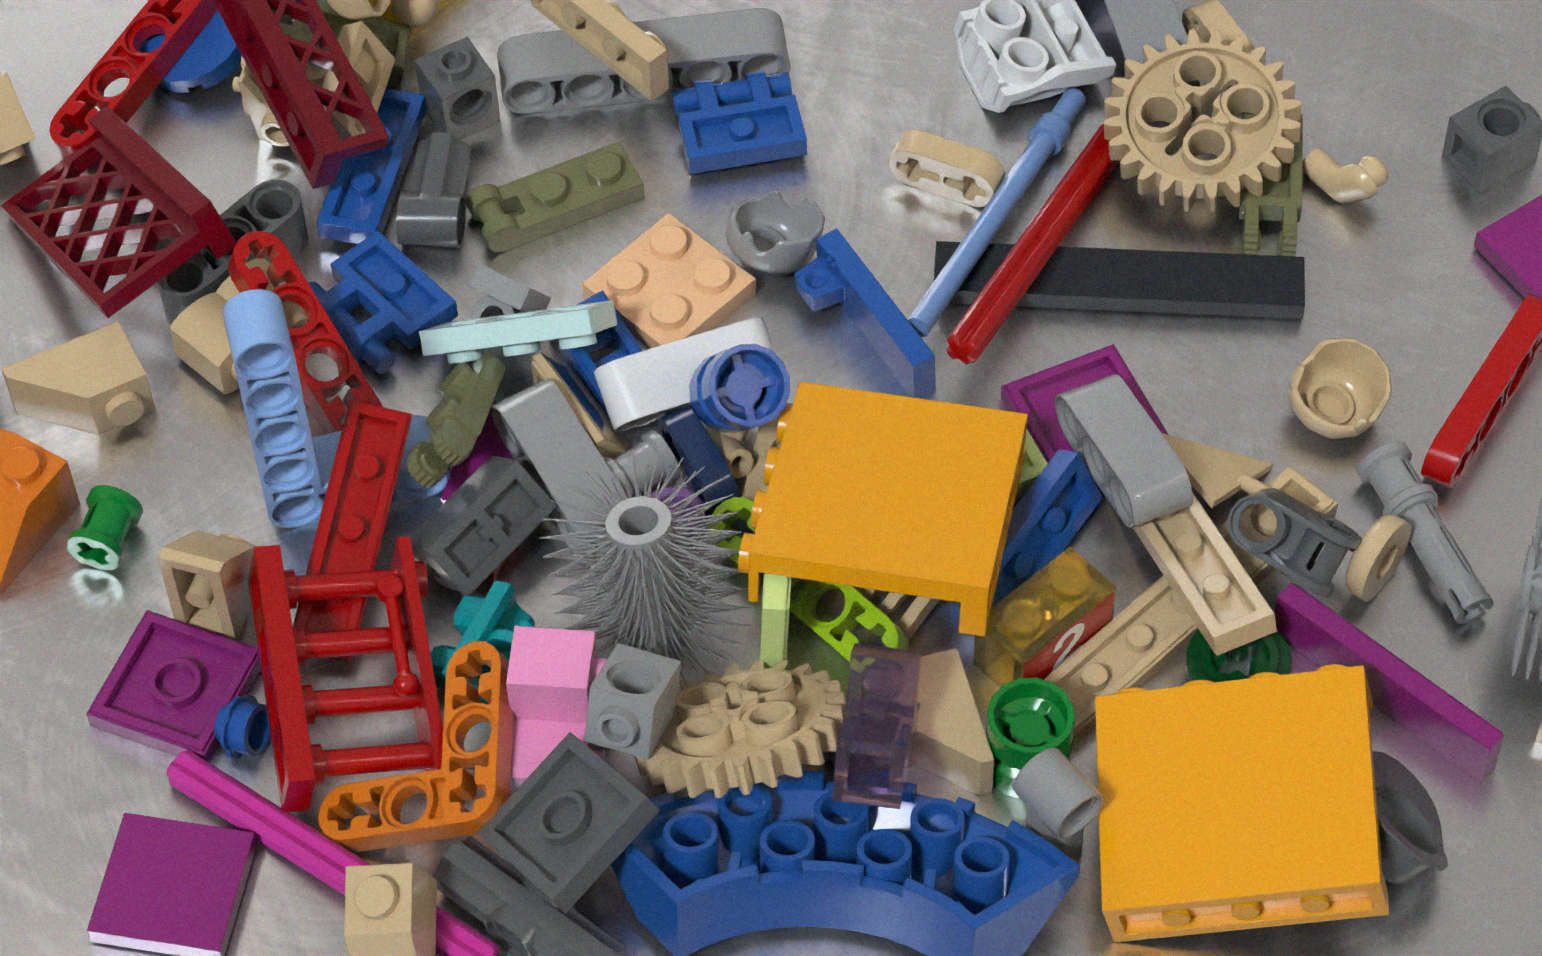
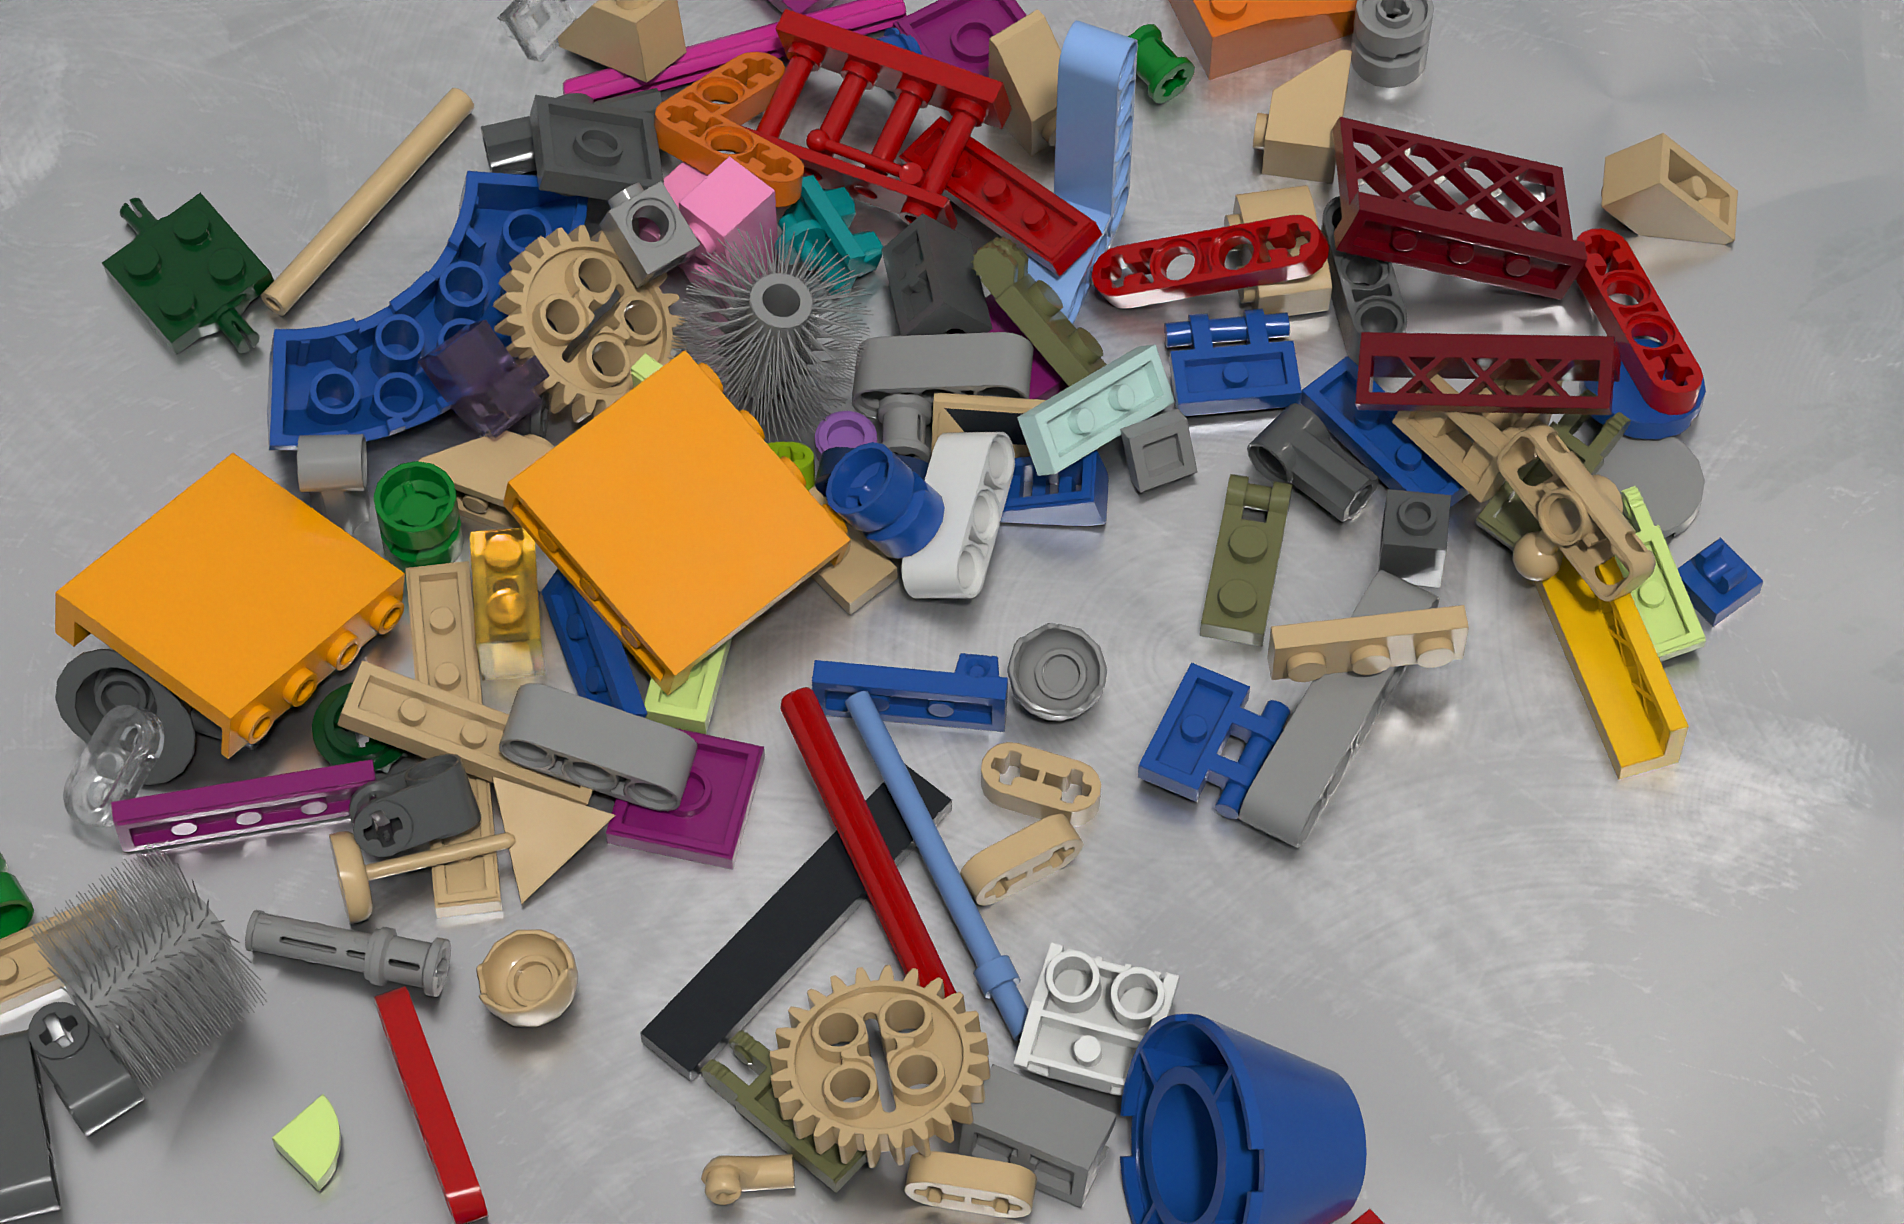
camera: 125 degrees right, 5 degrees up
light nougat plate [582,213,756,349] -> none
none -> clear plate [63,705,165,828]
none -> tan beam [981,742,1101,827]

